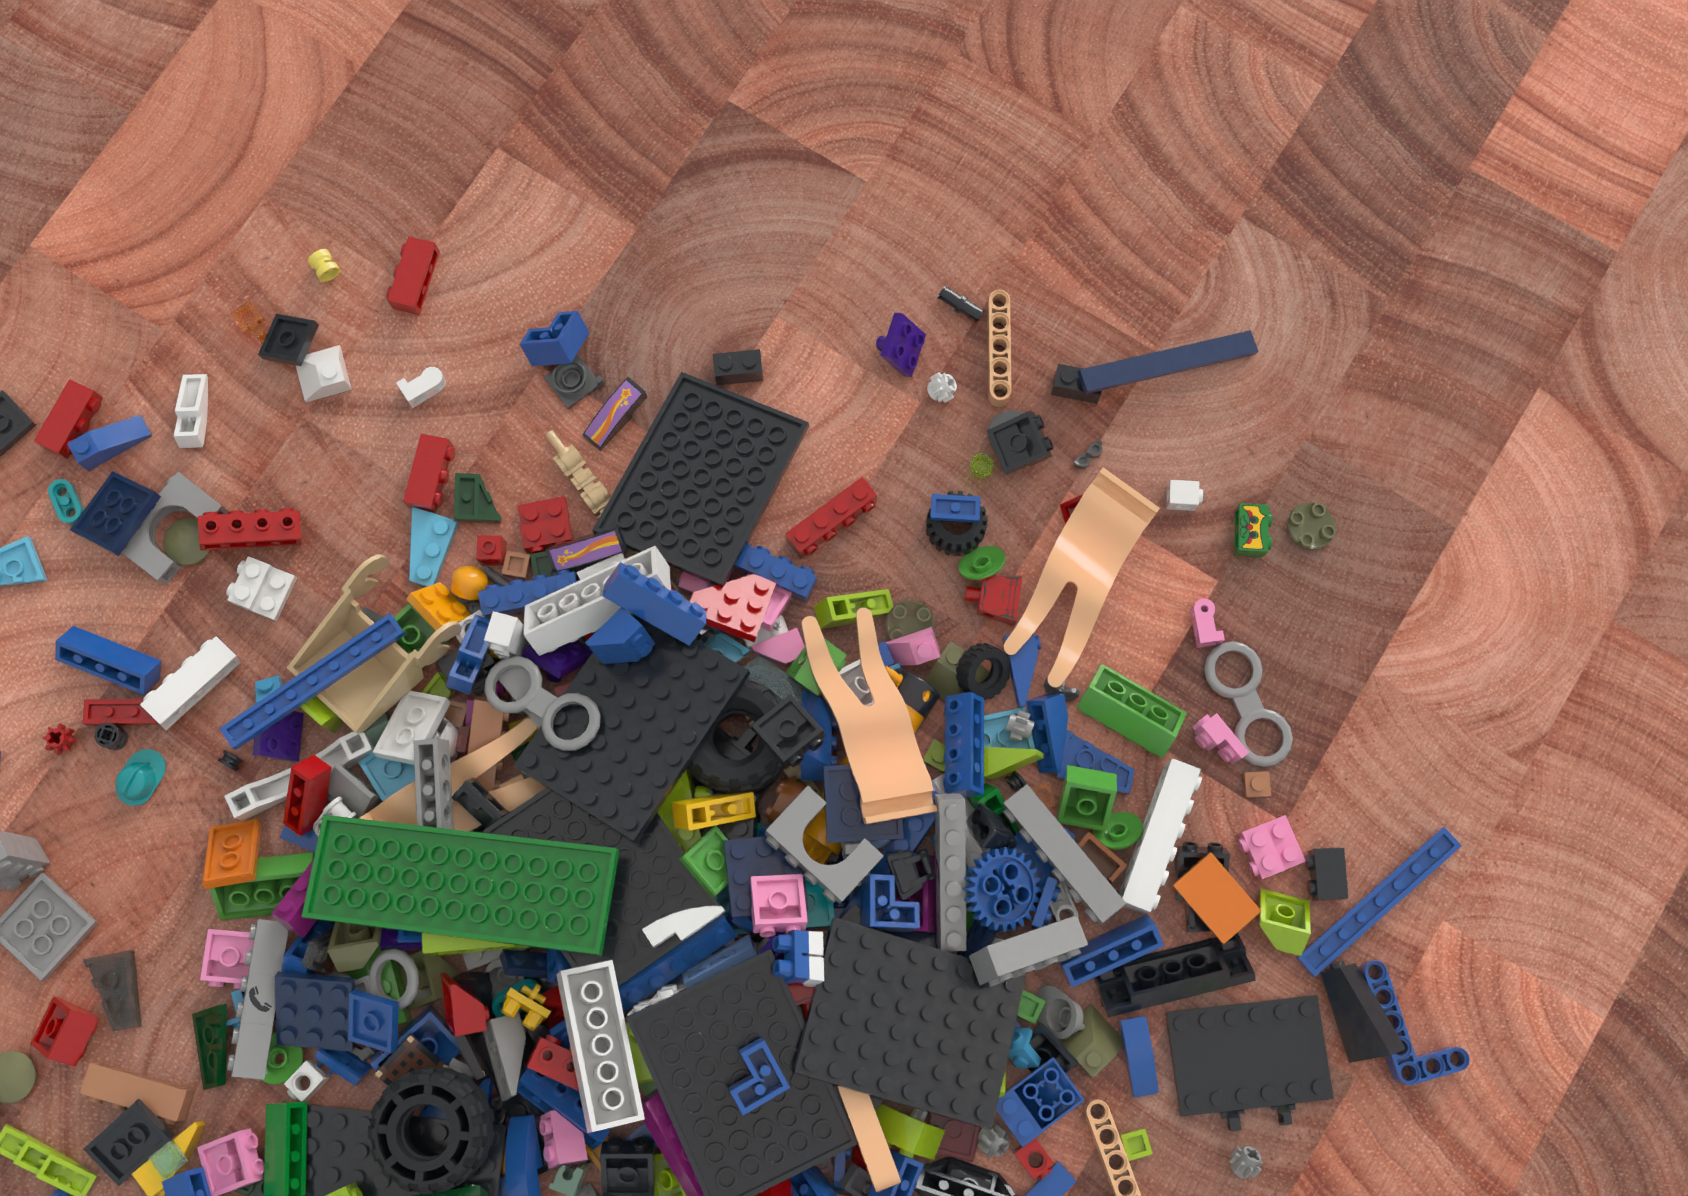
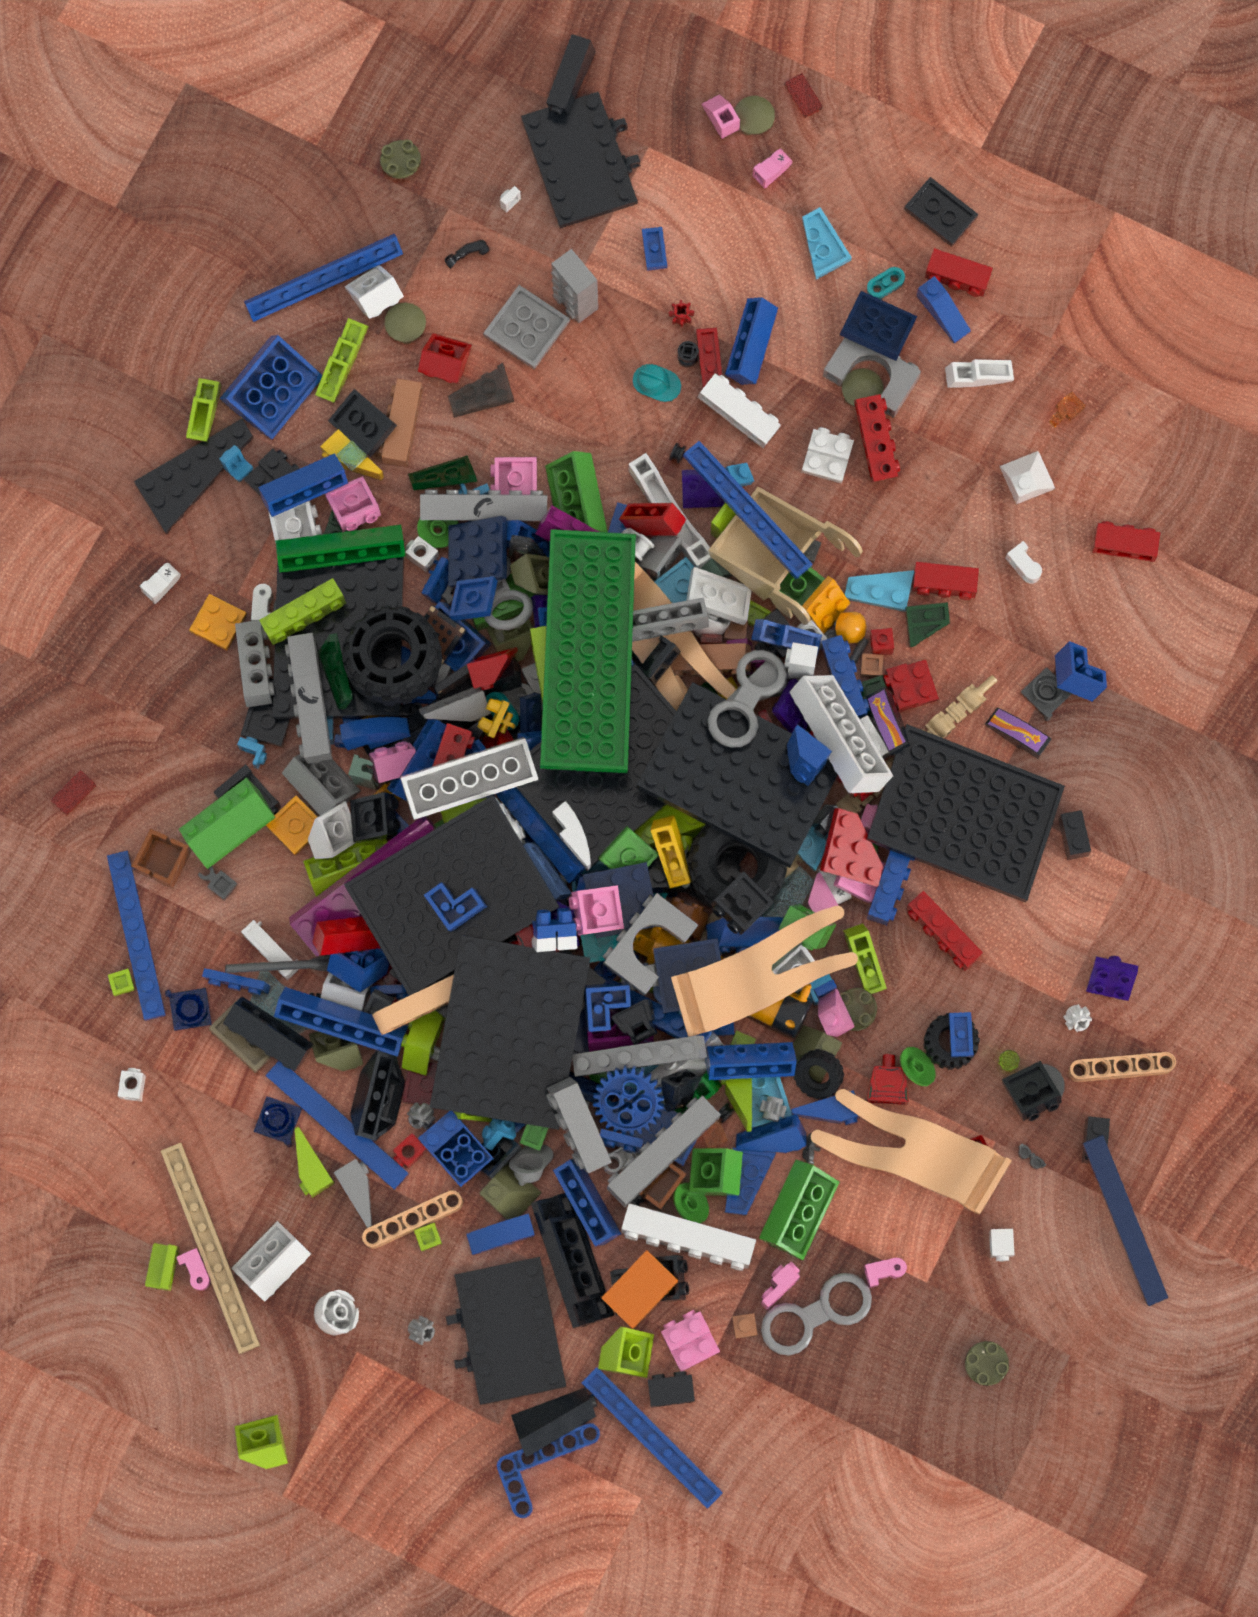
camera: 85 degrees right, 0 degrees up
orange tile [202,818,262,889] -> none
black plate [258,314,319,366] -> none
light yellow wheel [308,249,340,282] -> none
blue brick [603,562,707,646] -> none
black pin [937,285,985,323] -> none
green brick [1234,503,1272,557] -> none

